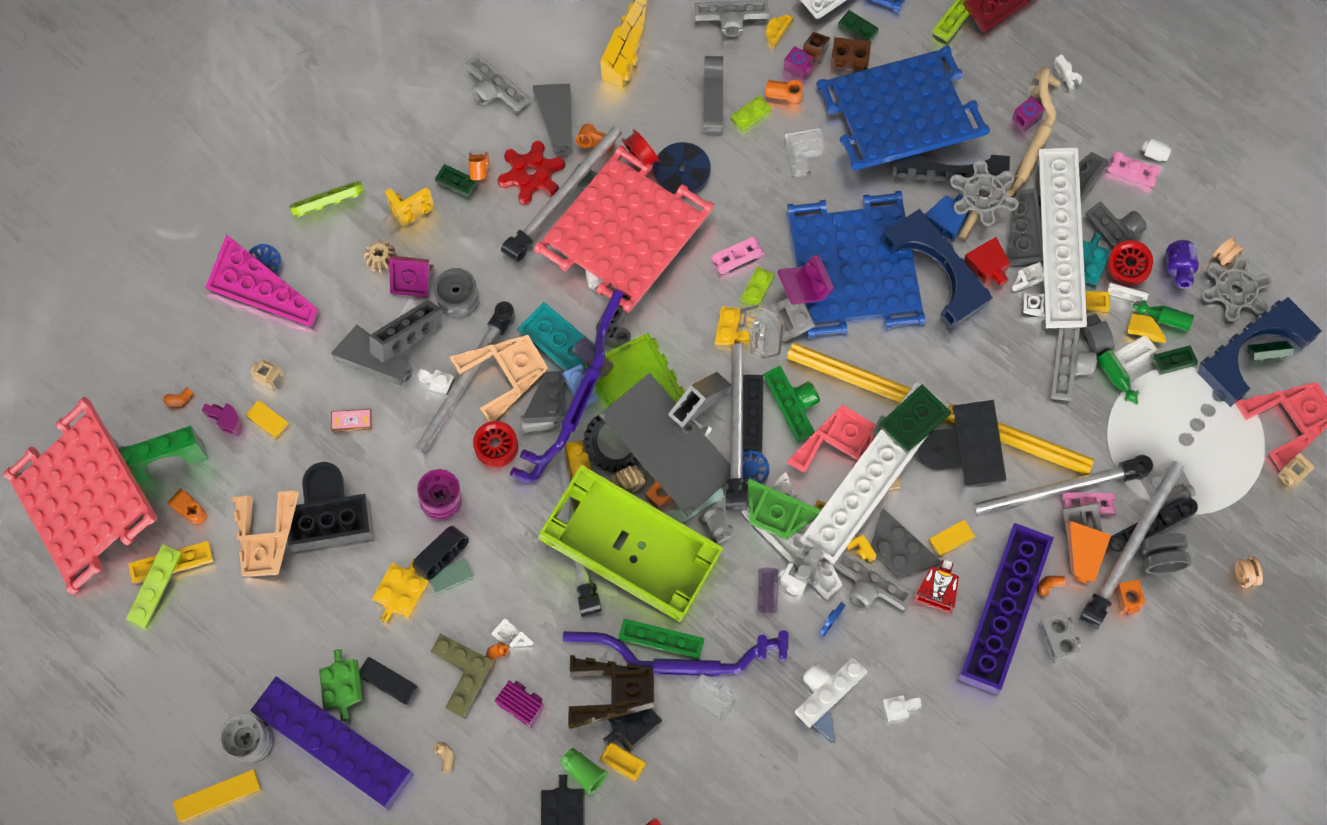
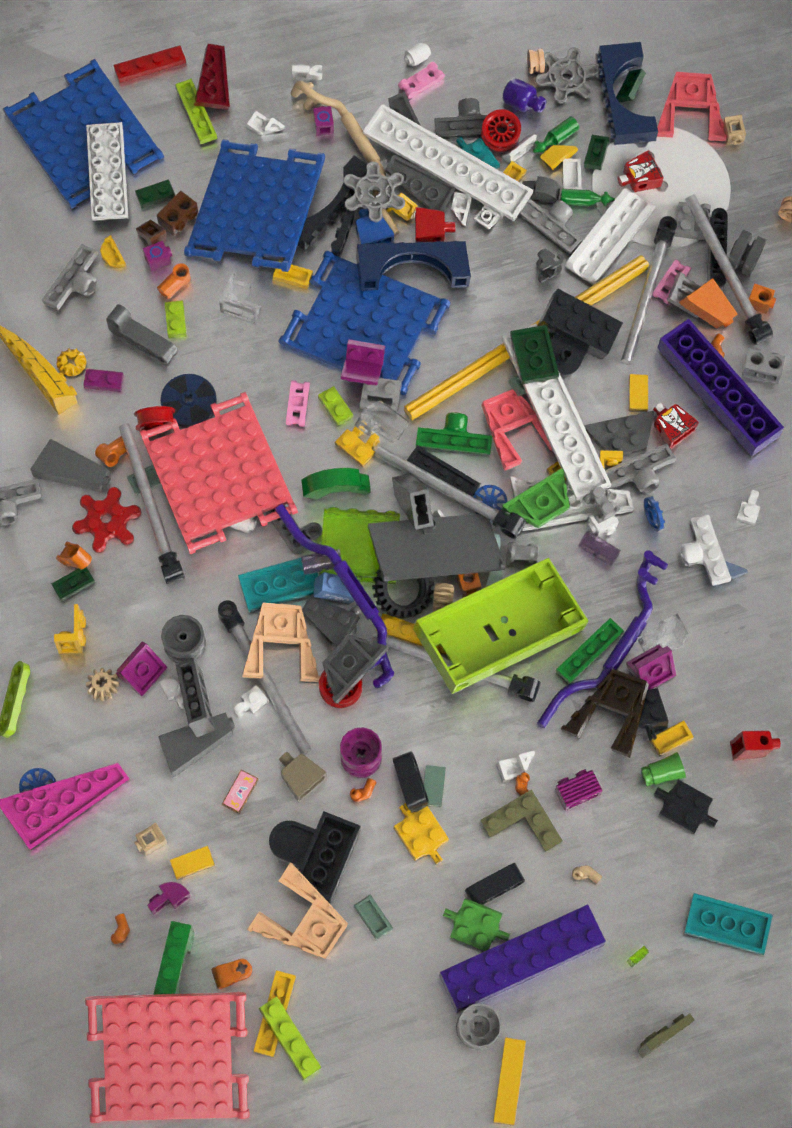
camera: 65 degrees left, 0 degrees up
none -> yellow gear [56,348,86,376]
none -> magenta plate [83,369,124,392]
none -> white slope [246,111,285,136]
none -> yellow tile [273,261,313,289]
none -> dark tan torso [279,752,327,802]
none -> green arch [301,468,371,500]
none -> dark grey wing [322,634,390,703]
none -> black plate [331,210,355,257]
none -> orange arm [350,778,377,802]
none -> sand green tile [354,894,393,940]
none -> yellow bracket [386,193,418,221]
none -> dark grey piece [536,249,564,282]
none -> white plate [565,188,655,285]
none -> red torso [617,150,664,192]
none -> magenta bracket [626,644,676,690]

